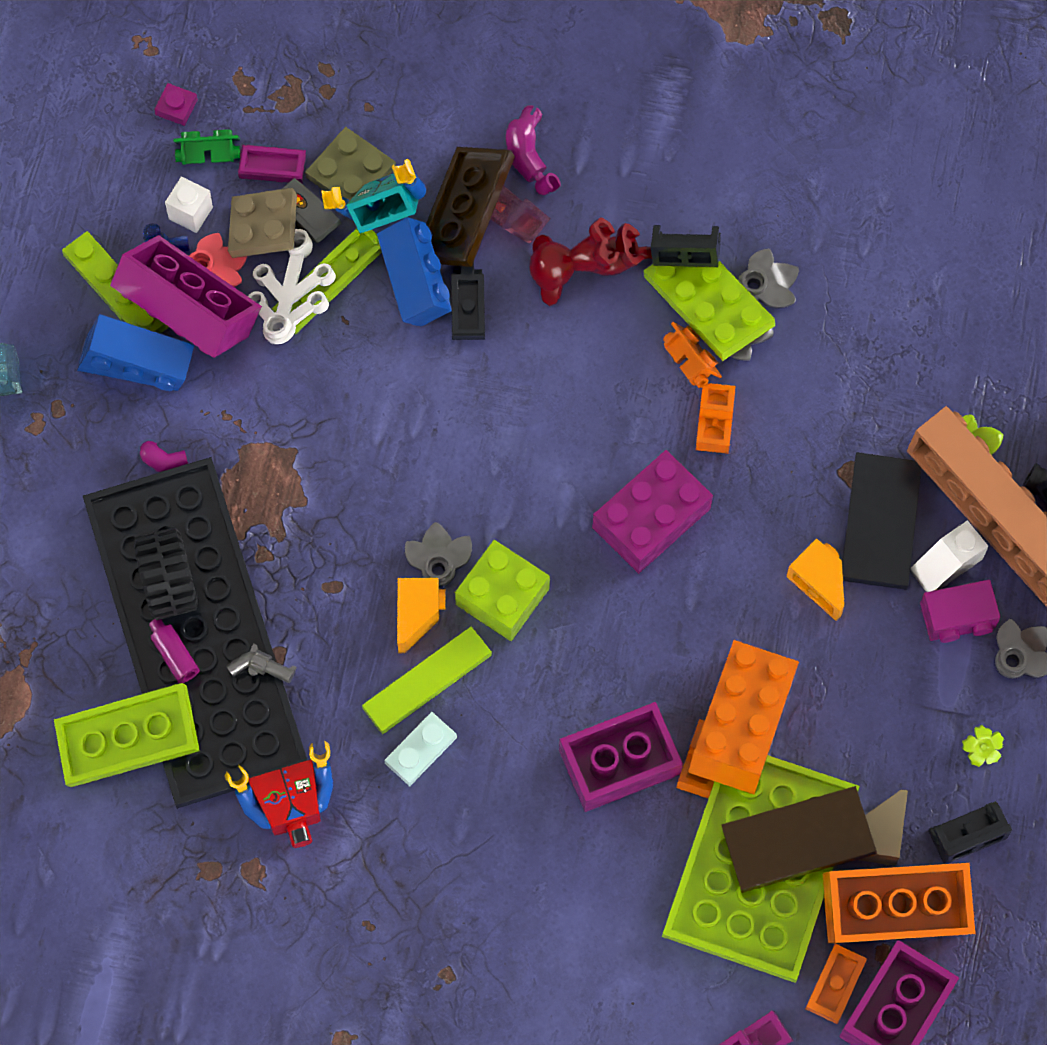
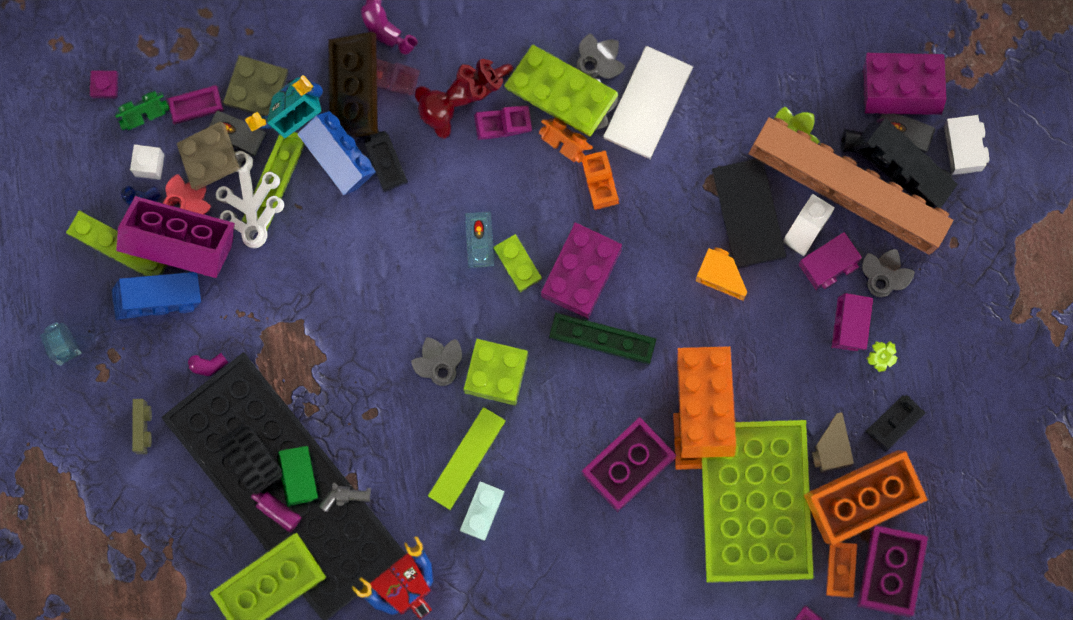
camera: 15 degrees left, 10 degrees up
light orange slope [397,578,446,653] -> none
black hinge [651,225,721,267] -> none
dark brown tile [721,786,877,893] -> none
none -> olive plate [133,399,152,454]
none -> green hinge [277,446,318,507]
none -> clear light blue slope [465,212,494,268]
none -> magenta slope [474,106,532,140]
none -> lime plate [493,234,542,292]
none -> dark green tile [549,312,656,365]
none -> white tile [603,46,693,159]
none -> magenta hinge [831,293,873,351]

